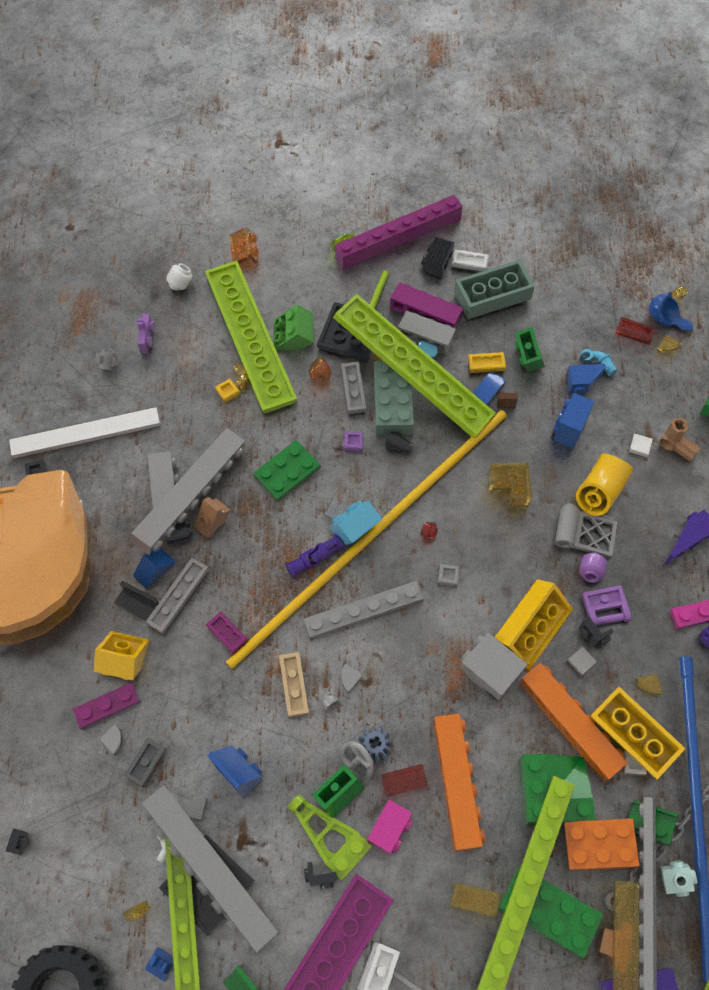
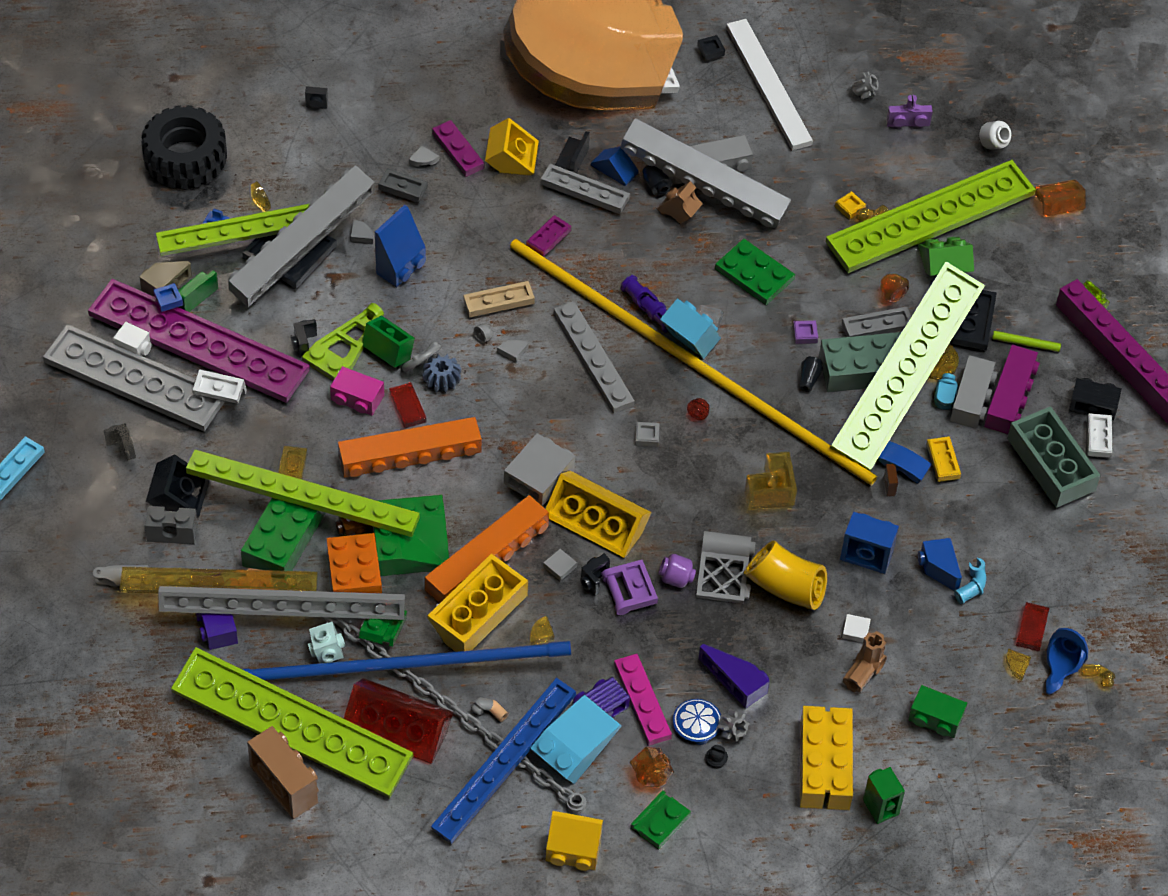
camera: 80 degrees right, 10 degrees down
green brick [514,327,545,372] -> none

